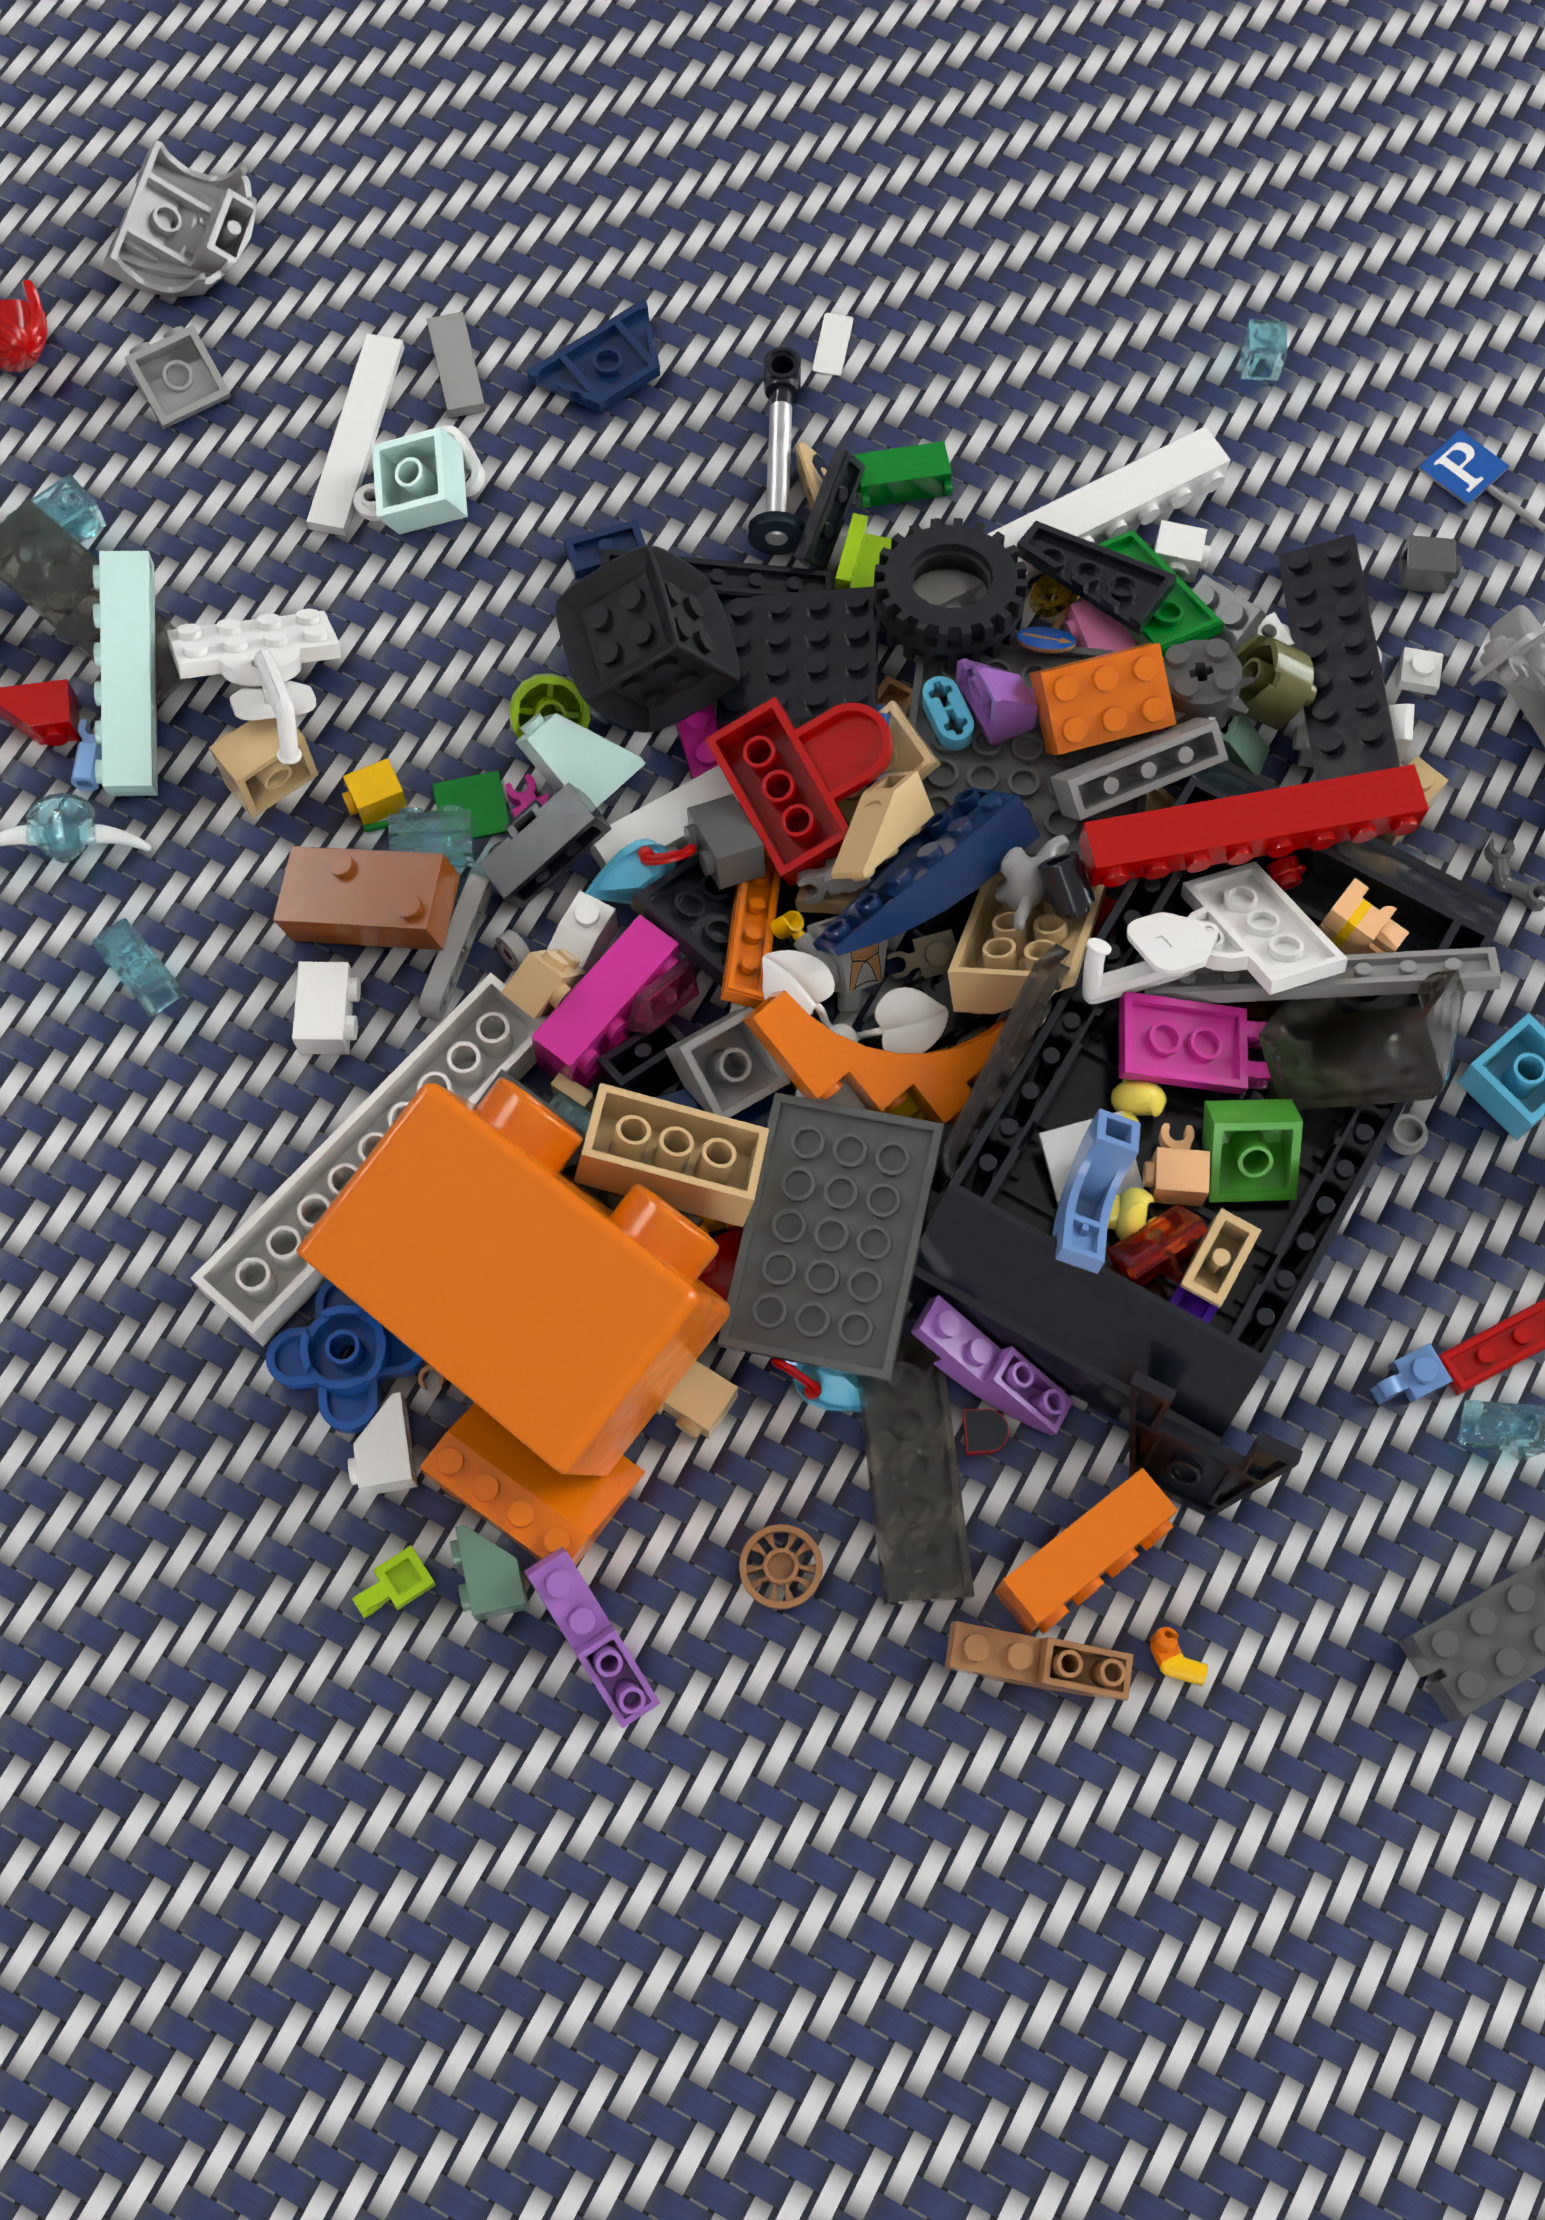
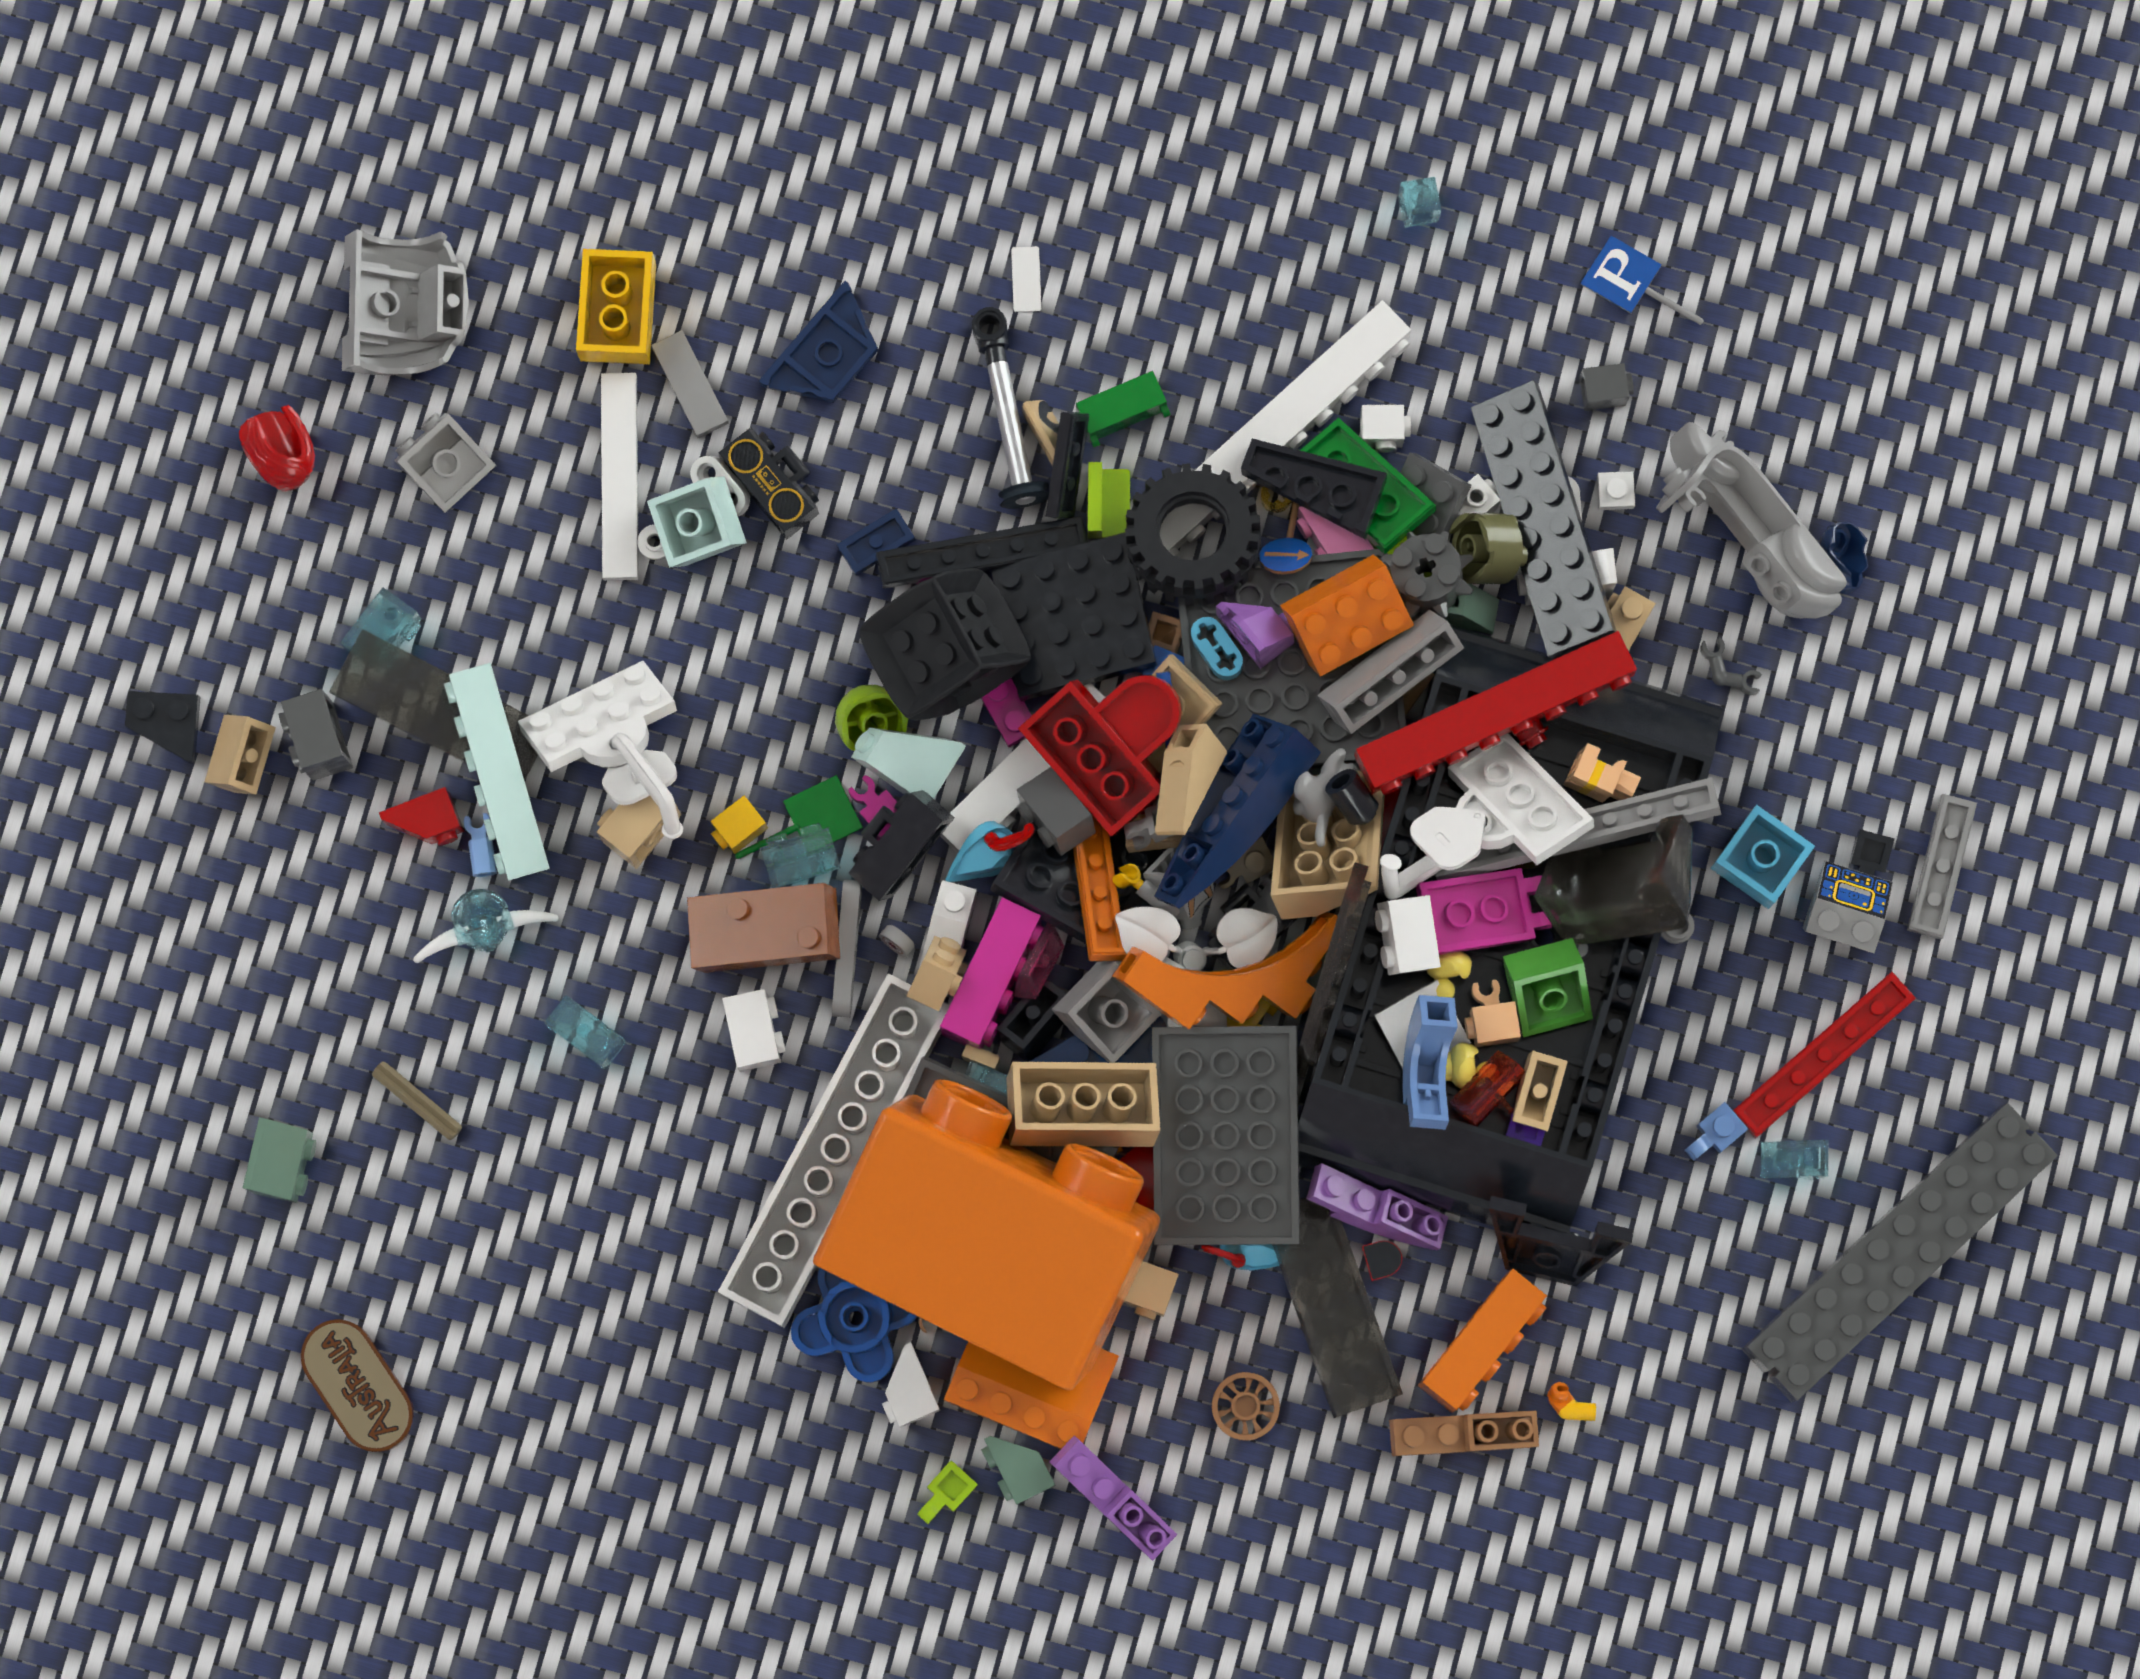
camera: 10 degrees left, 10 degrees up
none -> yellow brick [576,249,656,365]
none -> black piece [718,427,819,540]
none -> white brick [1375,895,1441,975]

